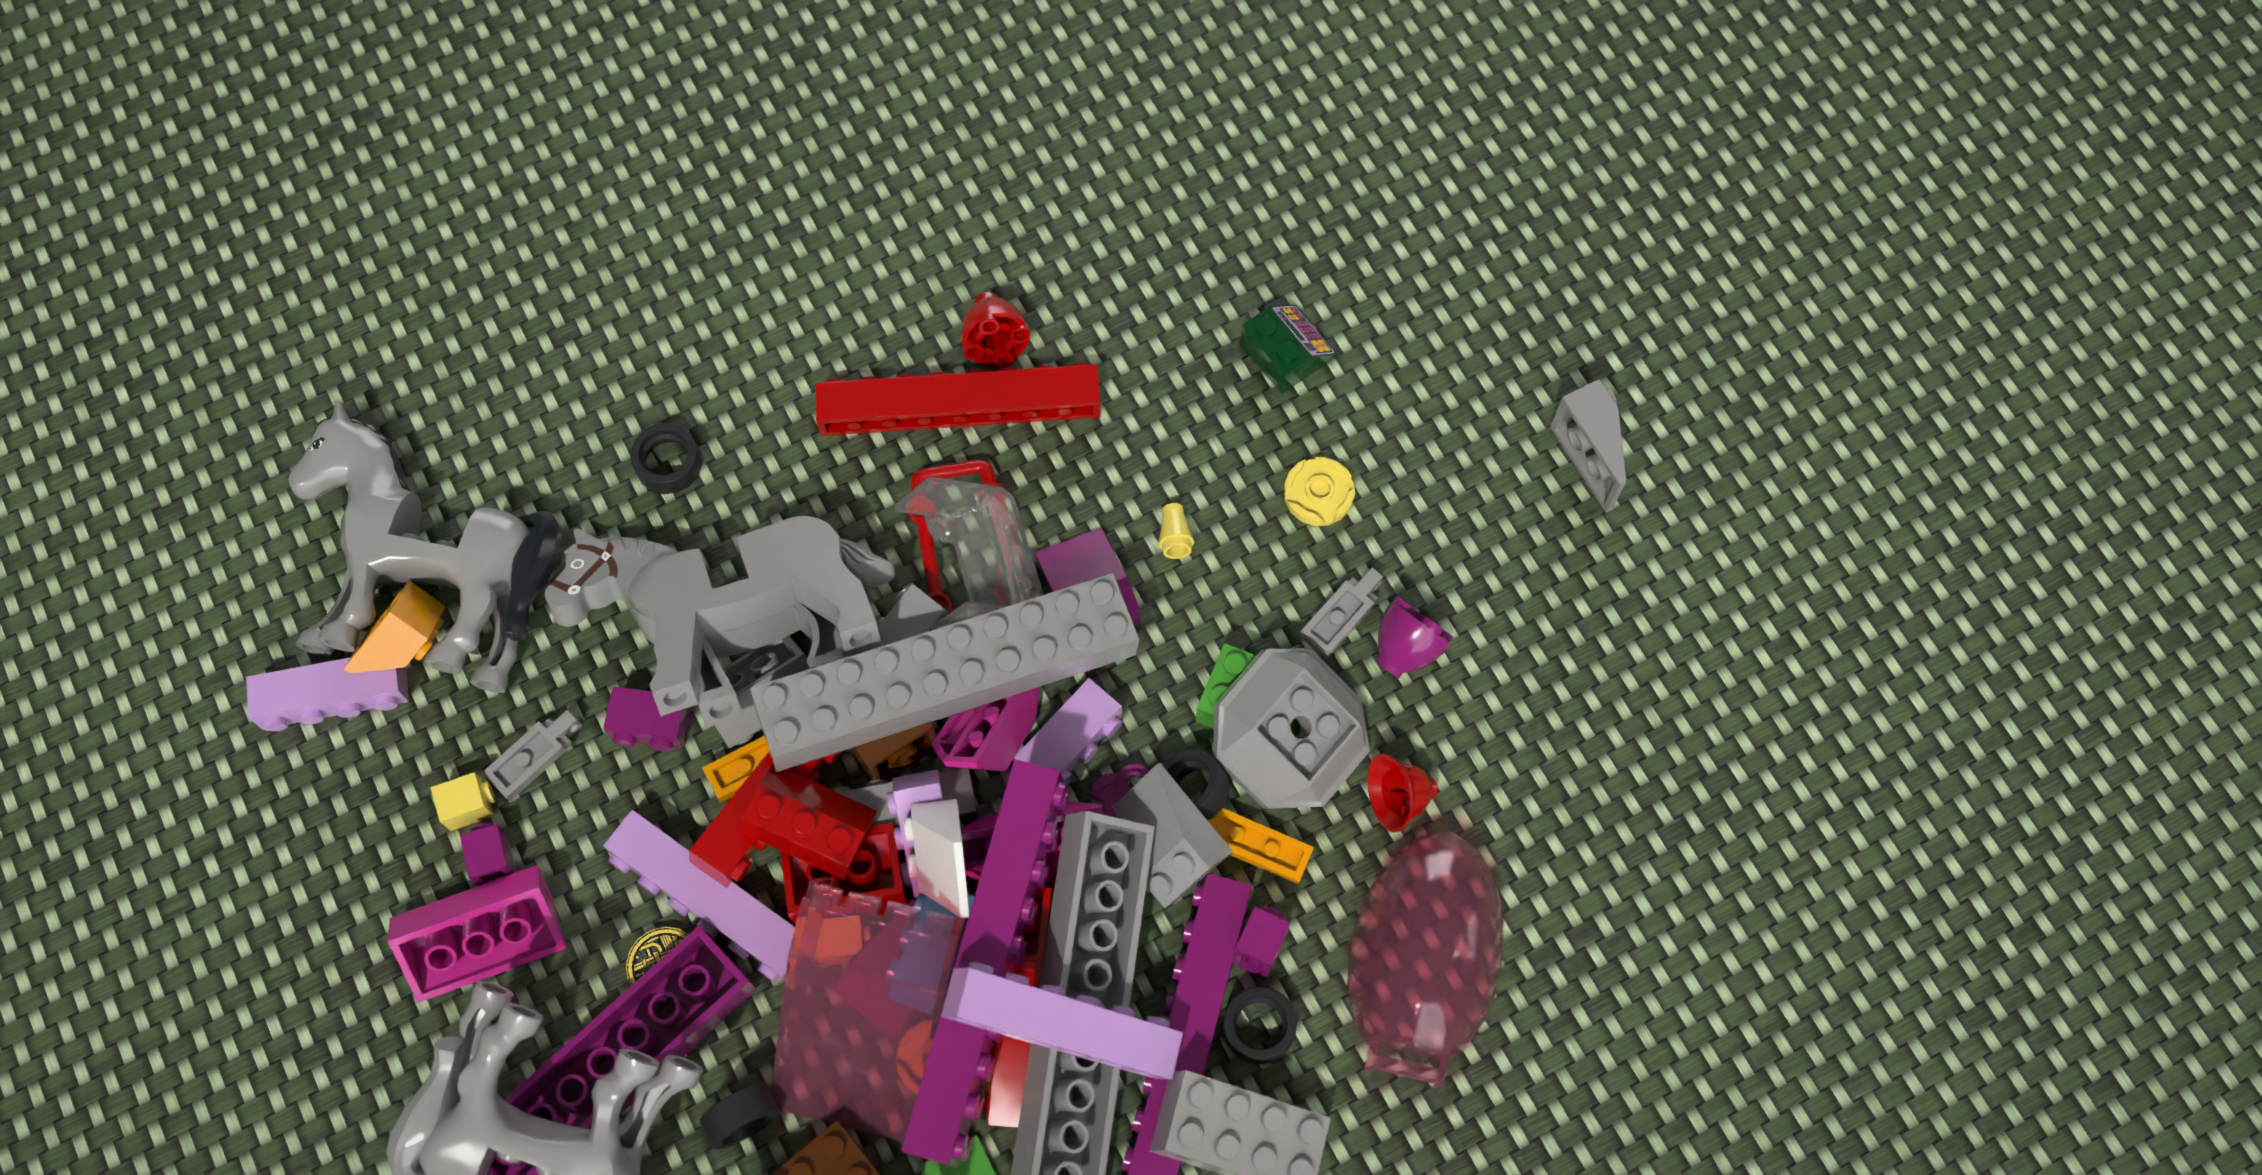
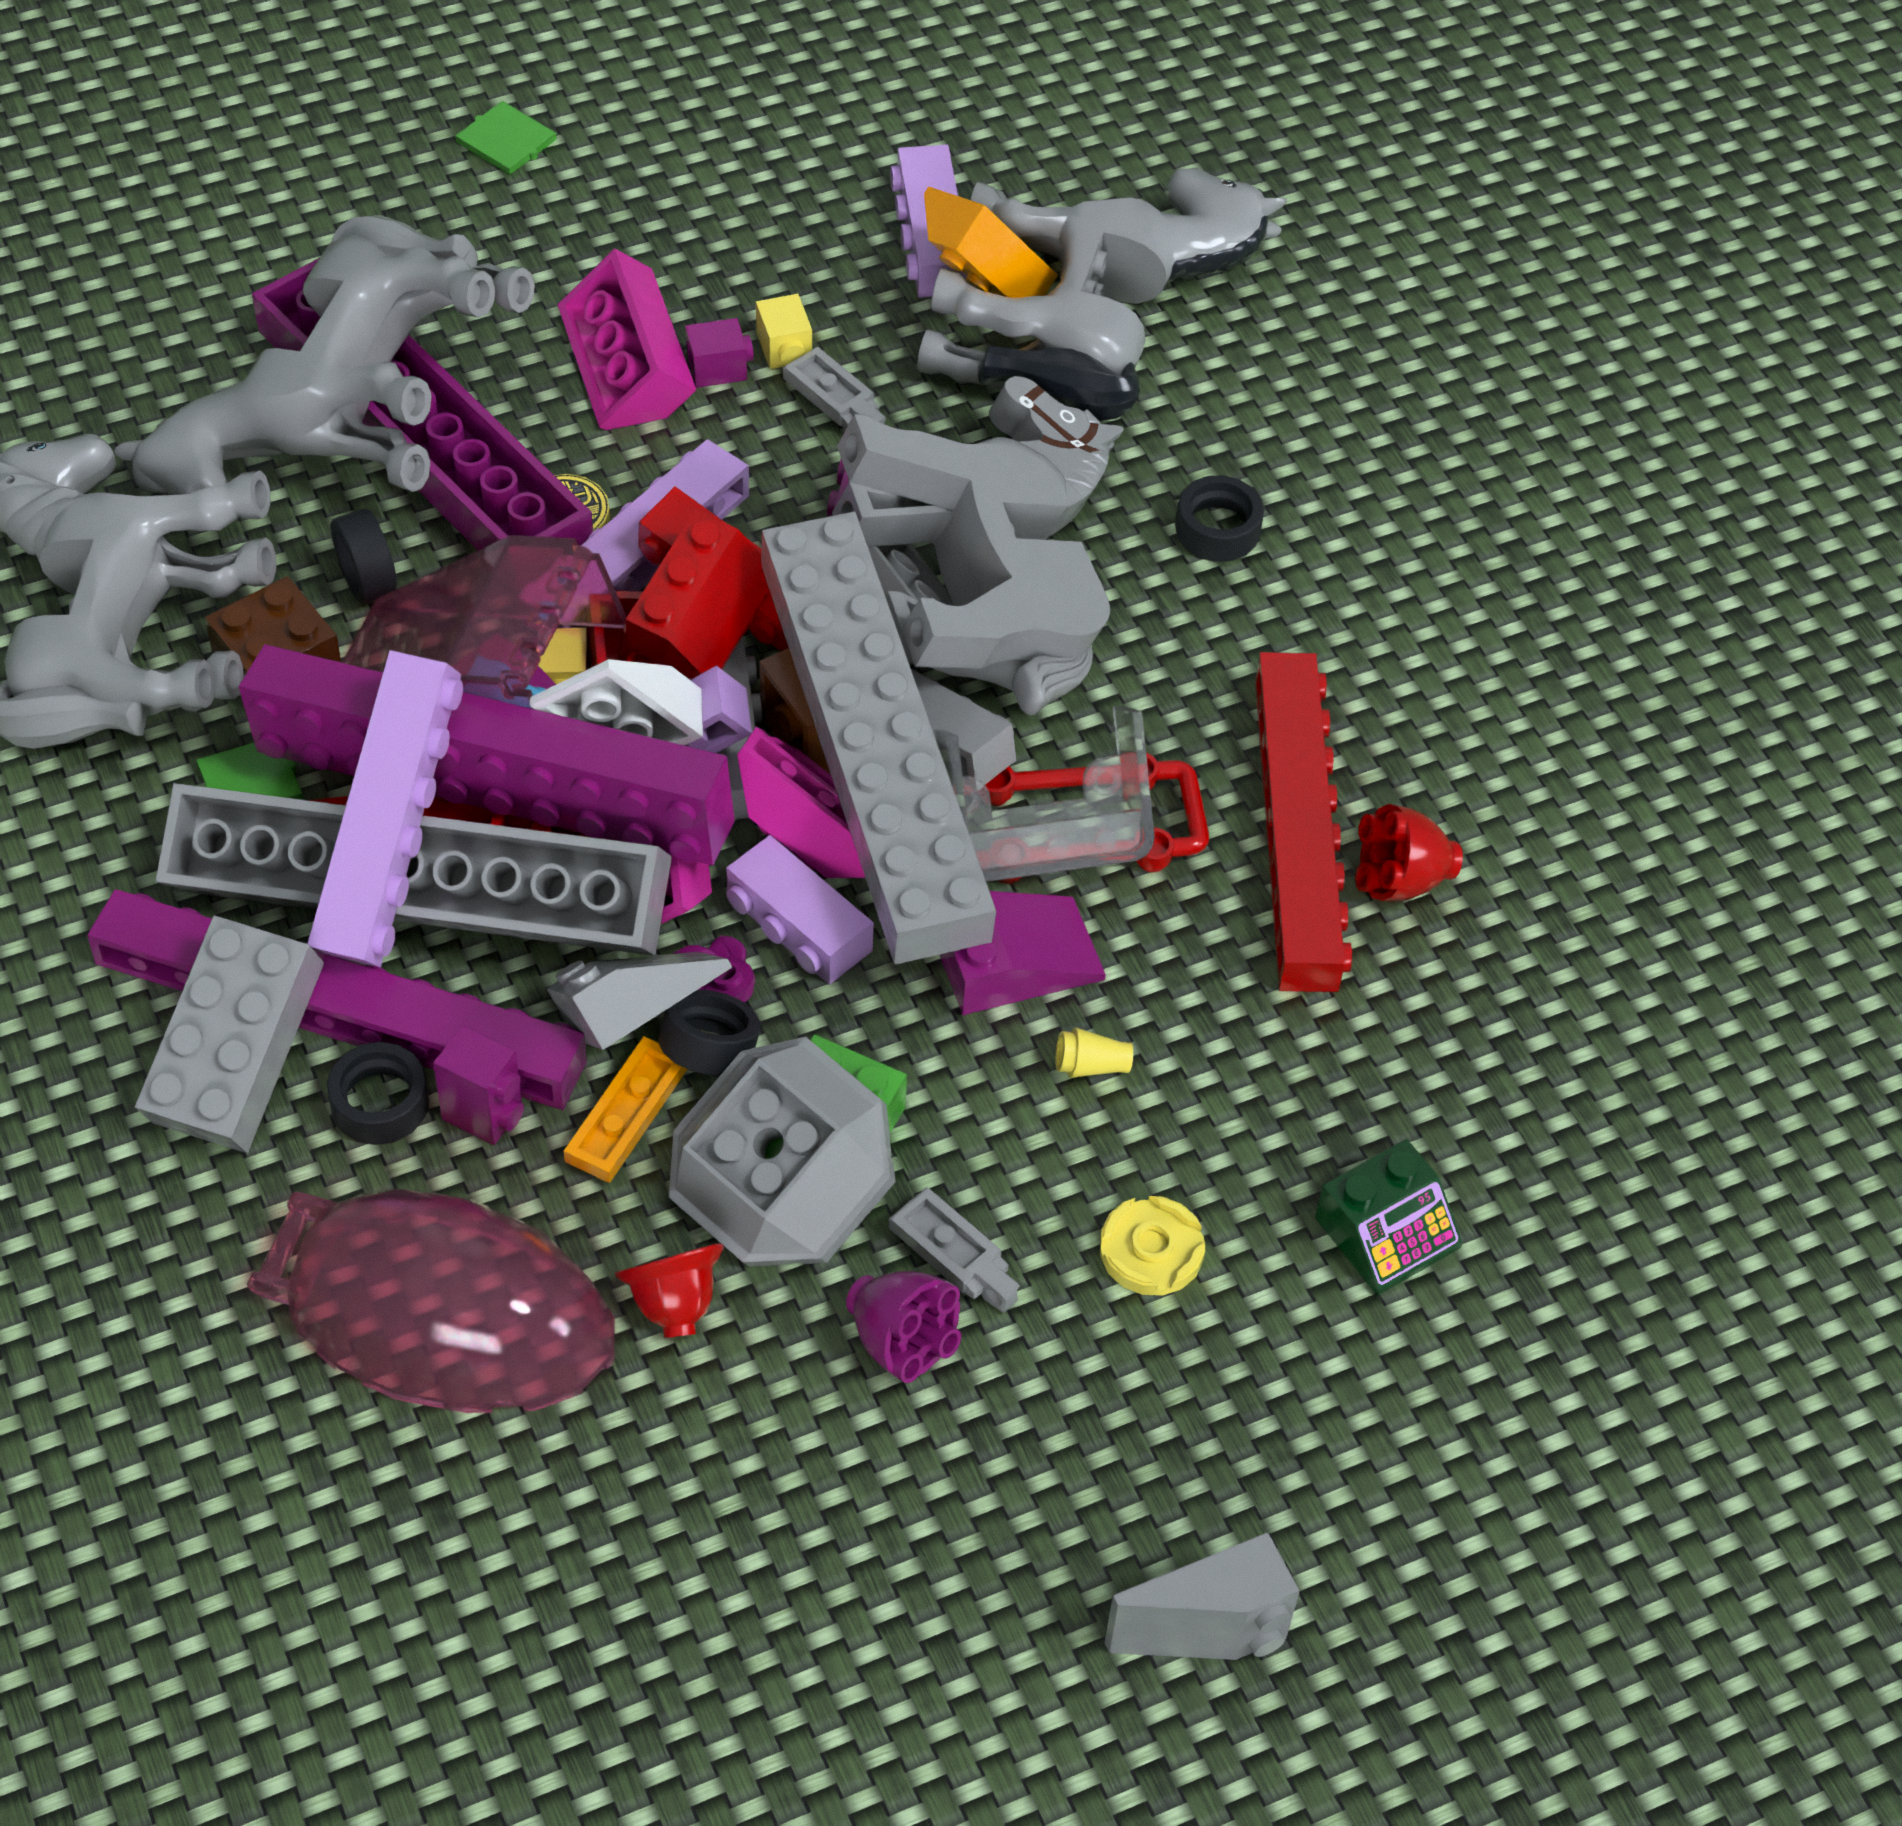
camera: 90 degrees right, 15 degrees down
none -> bright green piece [455,101,557,175]

